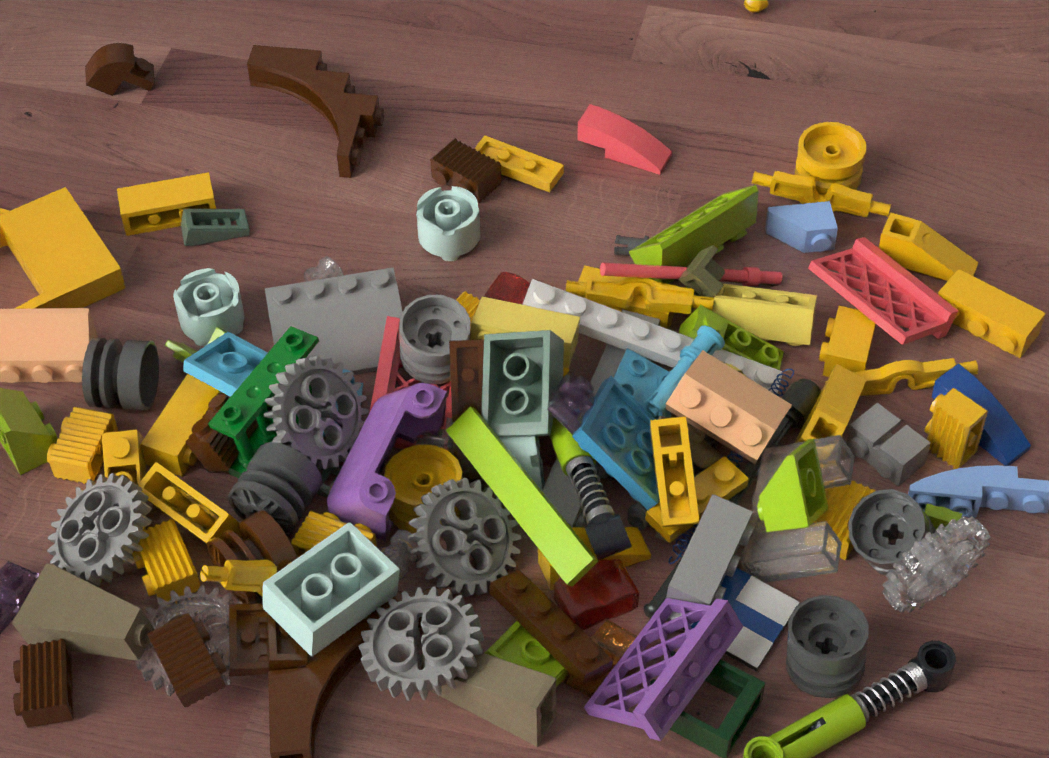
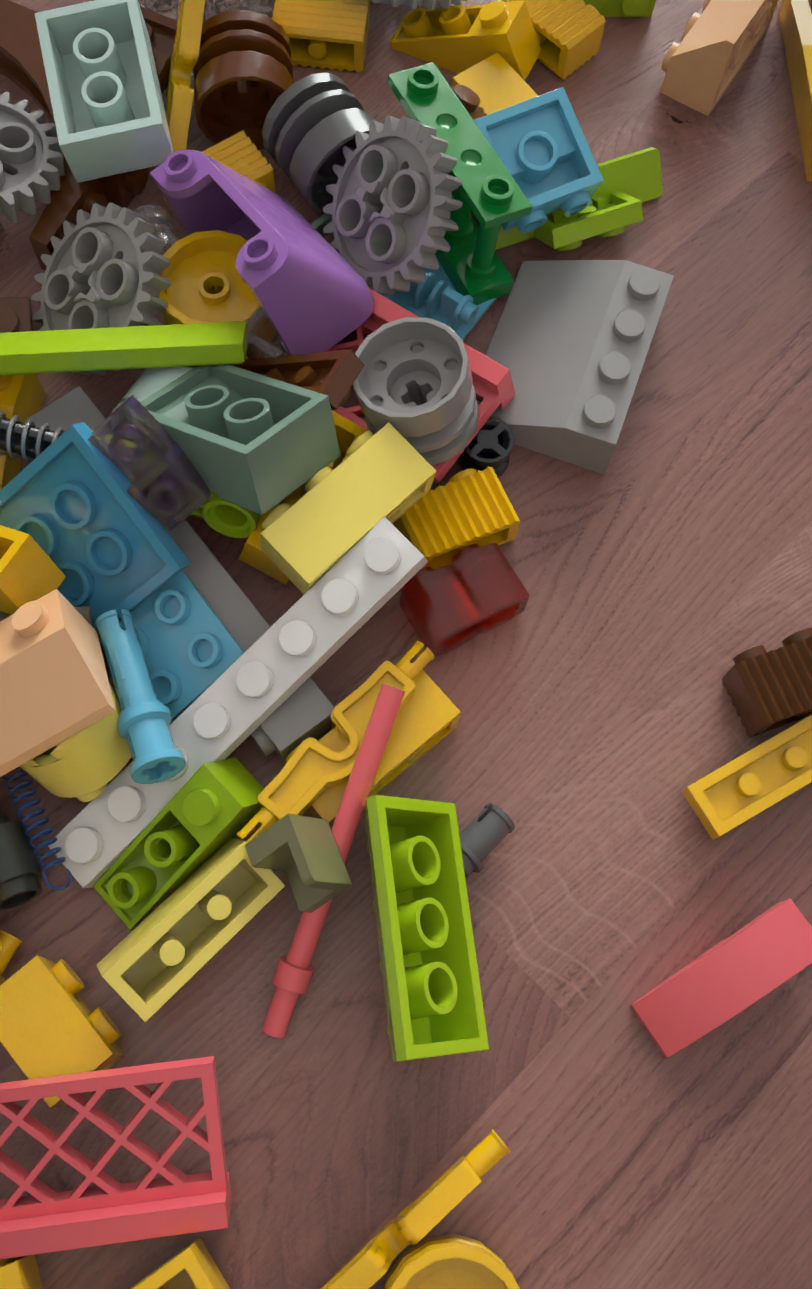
camera: 115 degrees right, 20 degrees up
dark grey wheel [82,338,159,411] -> none
yellow brick [138,462,242,544] -> none
light aqua brick [173,268,244,346] -> none
clear wheel [304,256,344,282] -> none
light aqua brick [416,186,481,261] -> none
light blue slope [765,201,838,253] -> none

